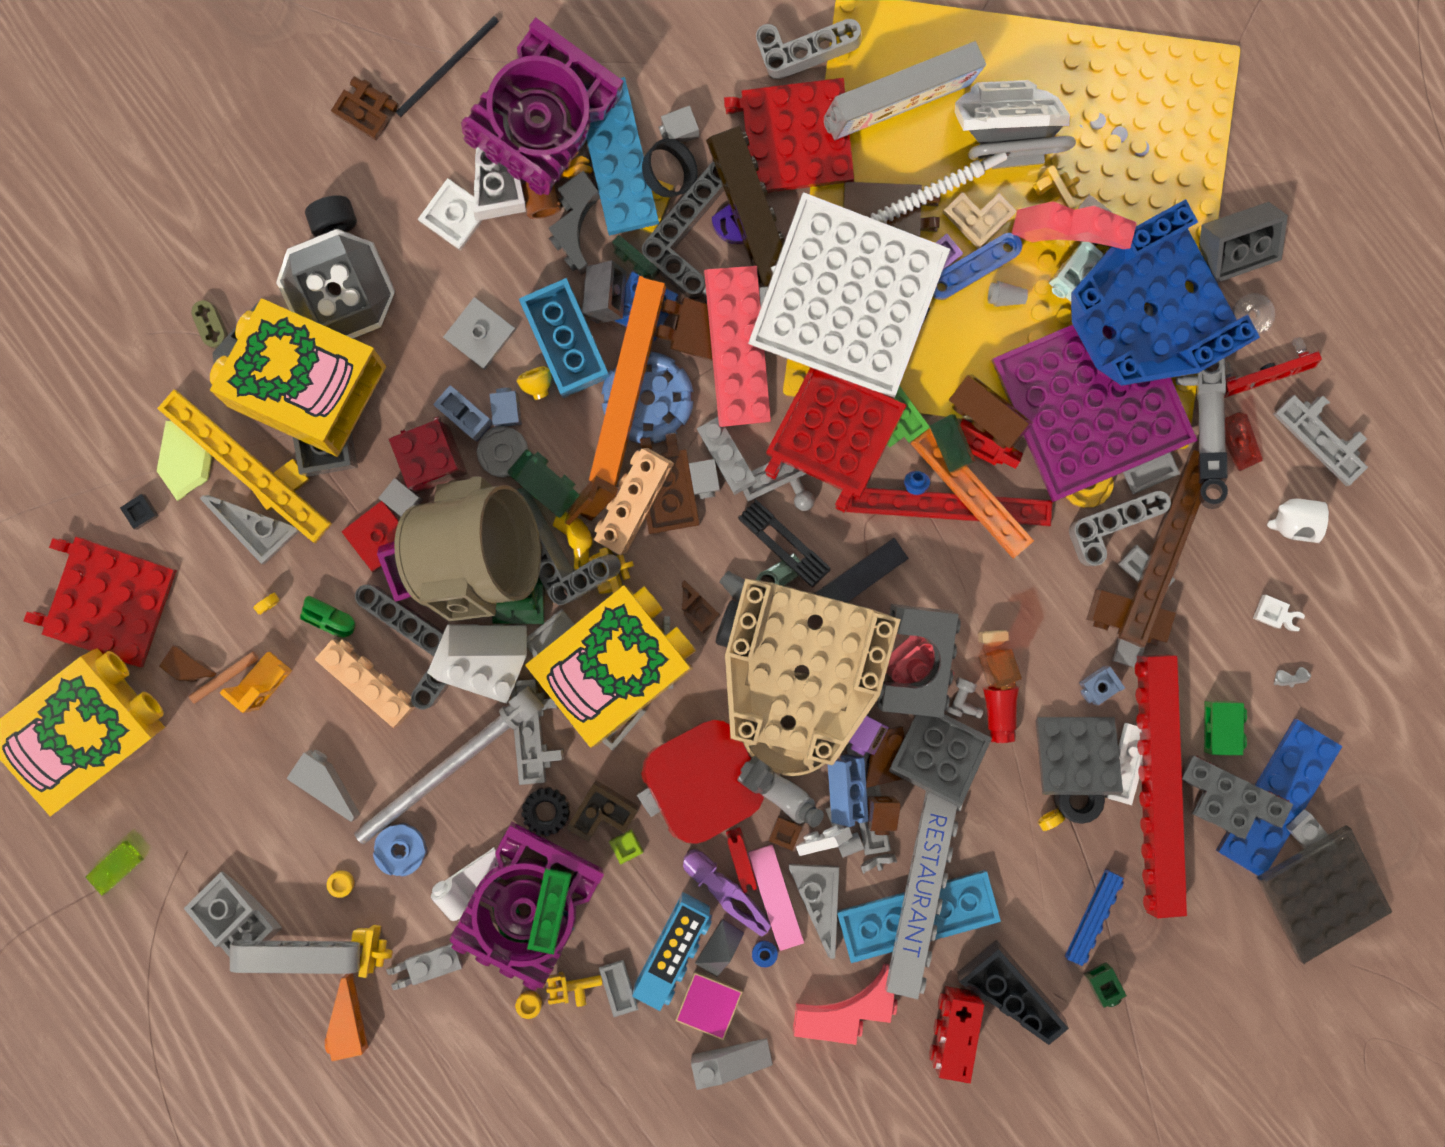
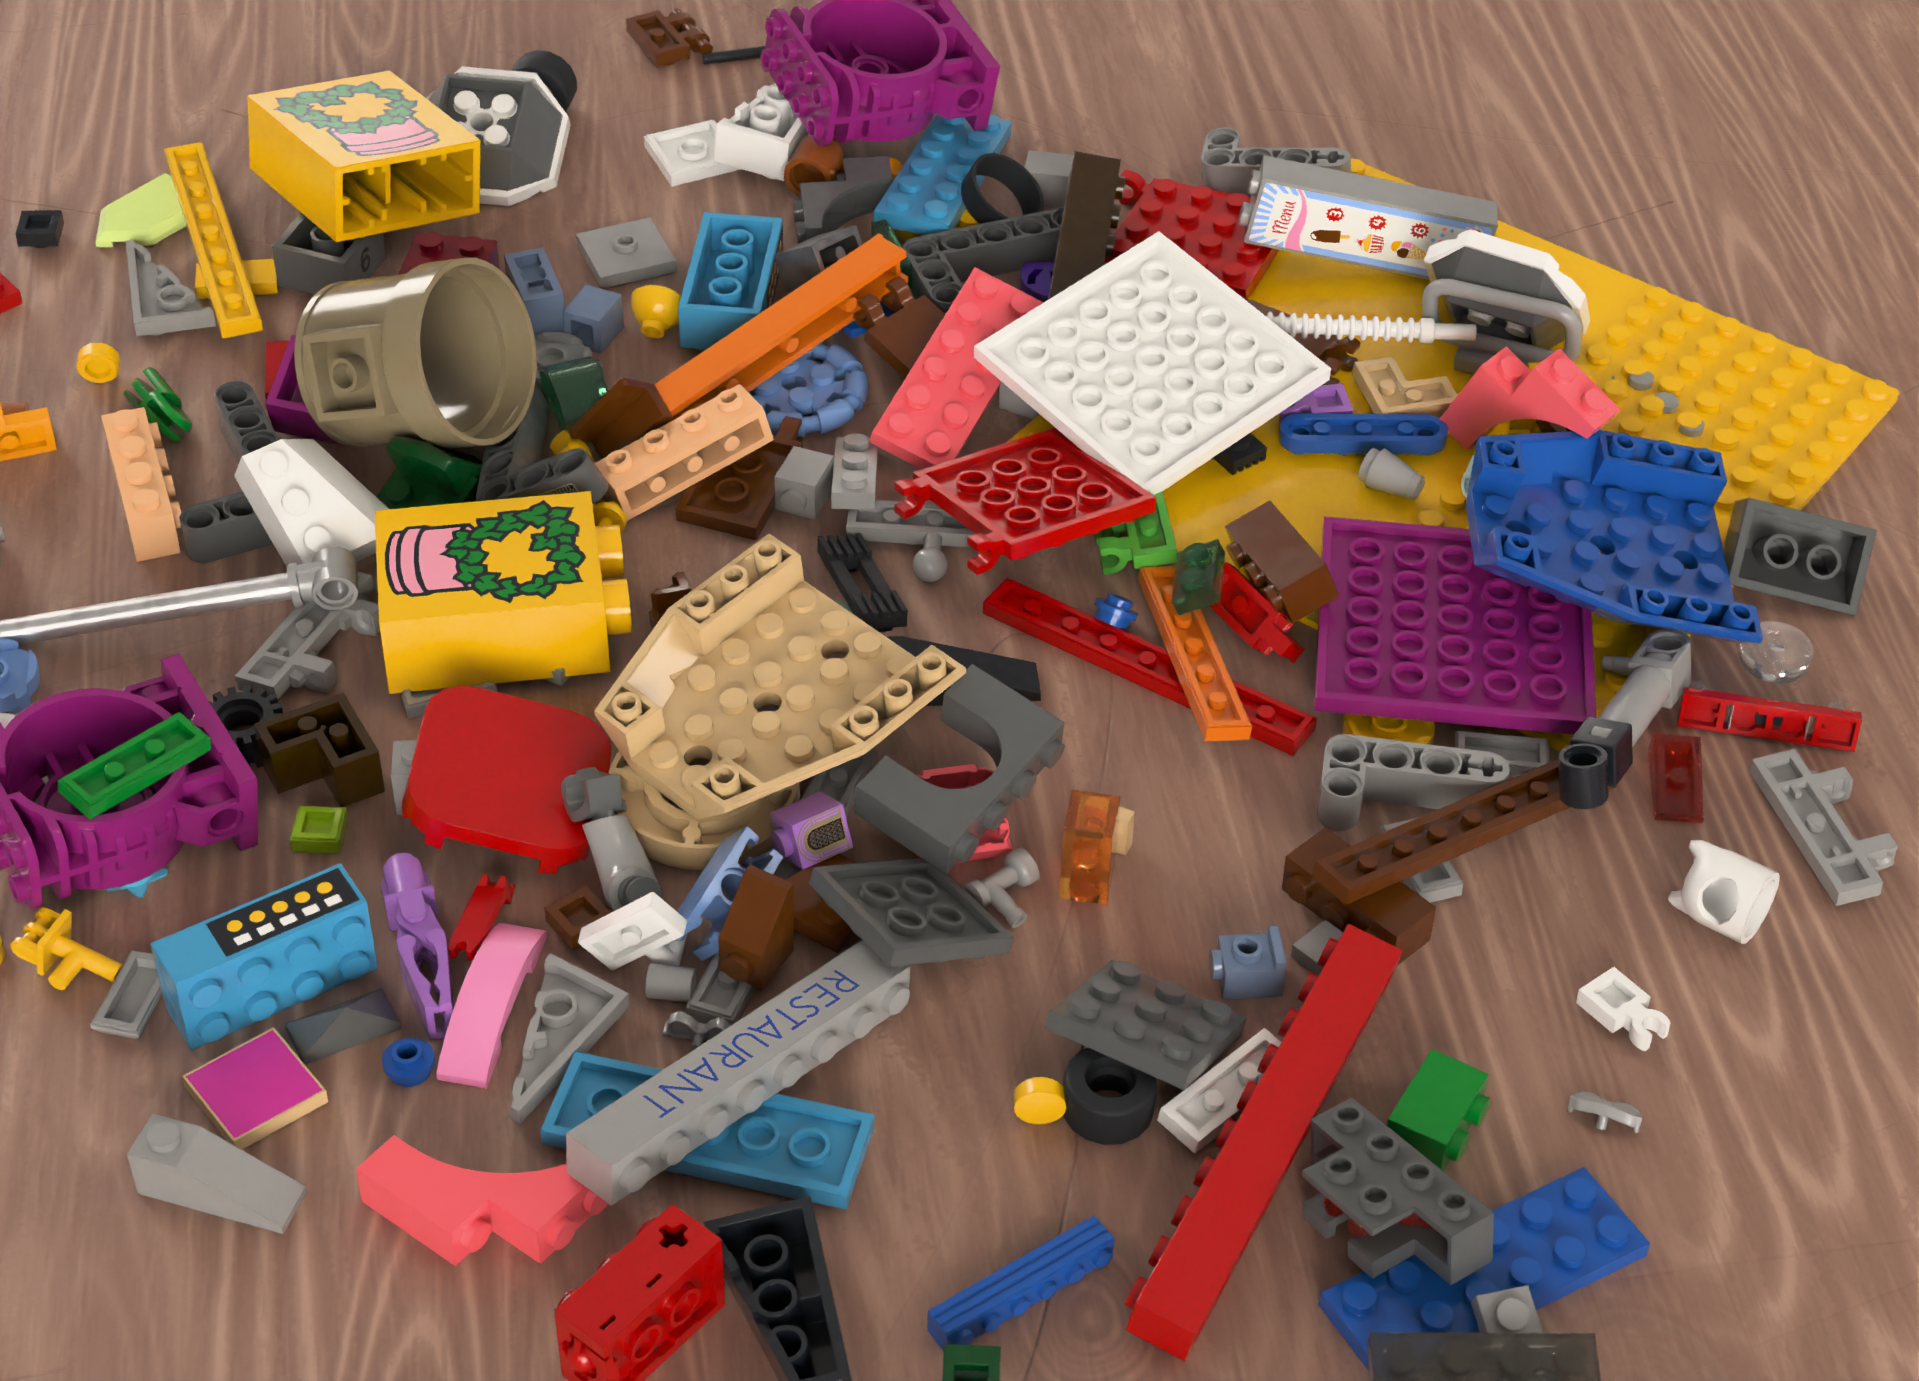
camera: 30 degrees right, 45 degrees down
red plant [983,685,1019,743] -> none

